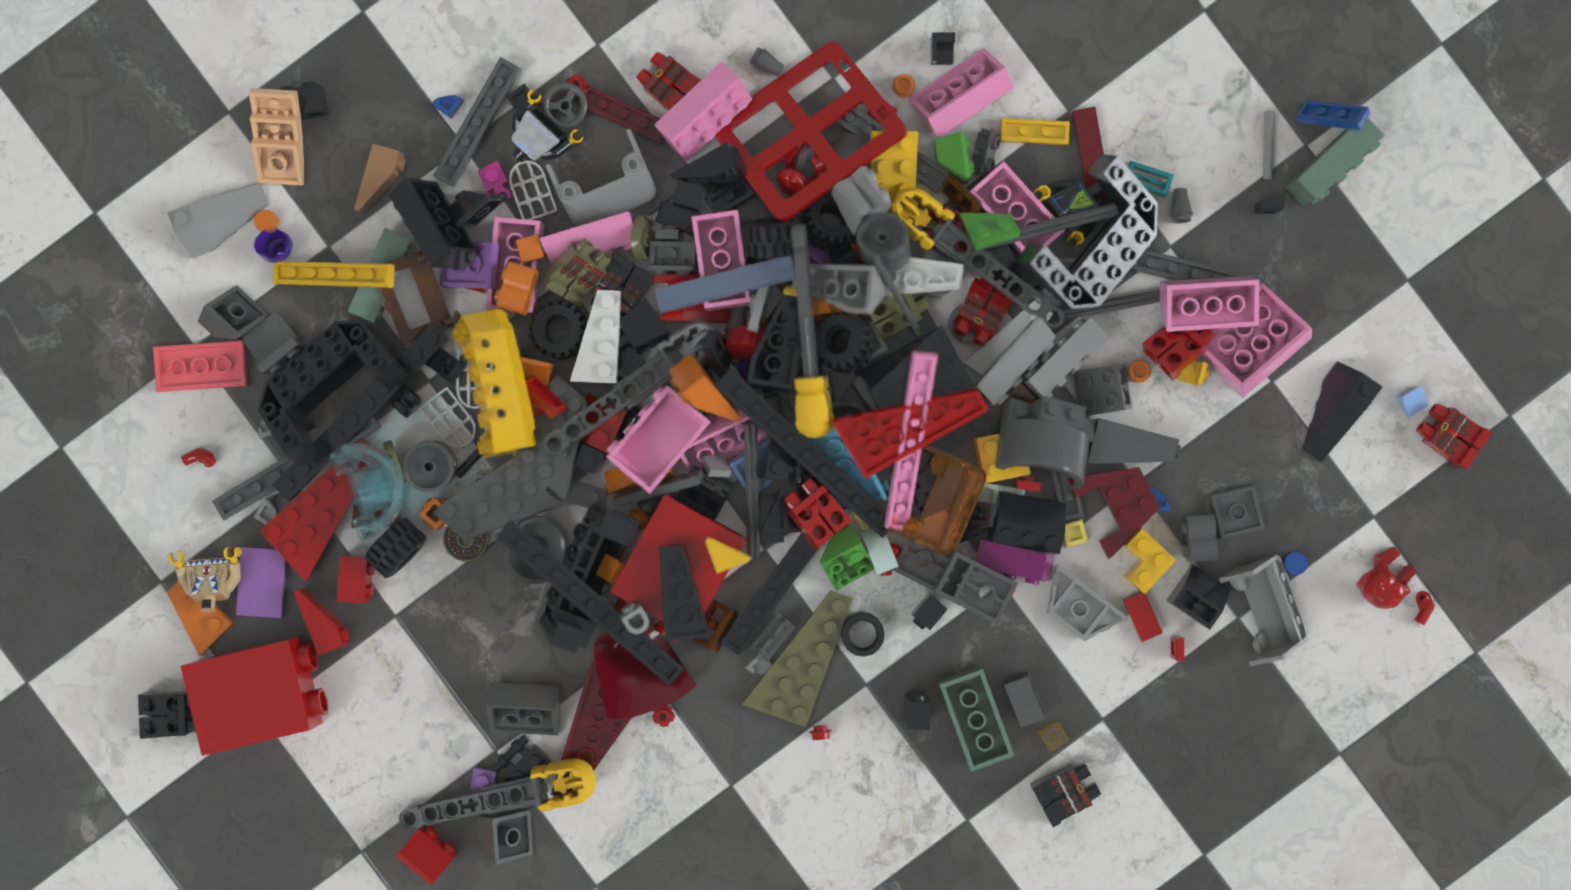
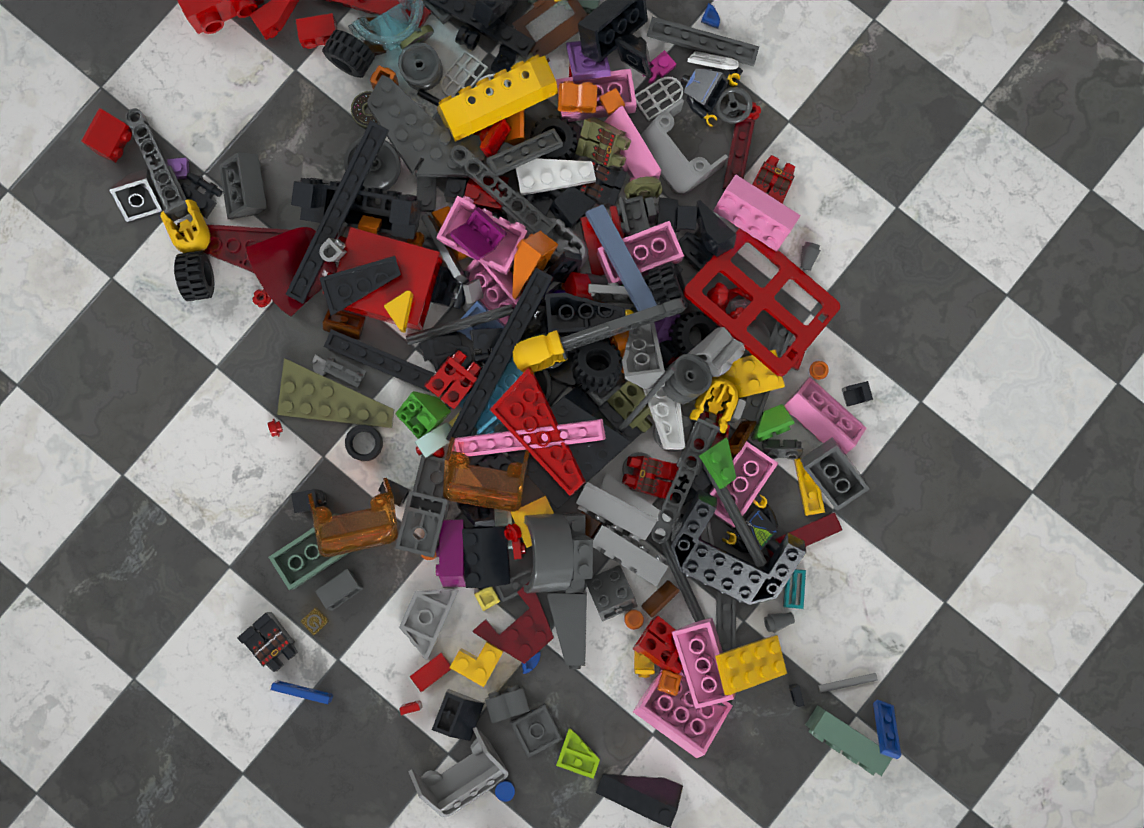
camera: 70 degrees right, 5 degrees down
none -> black tyre [174,250,215,302]
none -> blue tile [270,680,333,704]
none -> clear orange windscreen [308,478,398,557]
none -> magenta bracket [450,207,507,260]
none -> dark grey tile [486,128,563,177]
none -> red plate [504,523,522,542]
none -> lime wing [556,728,600,779]
none -> reddish brown slope [641,580,680,618]
none -> orange tile [657,670,682,696]
none -> white window [688,51,739,69]
none -> yellow plate [715,635,787,695]
none -> light grey tile [729,399,746,423]
none -> dark grey brick [800,437,870,511]

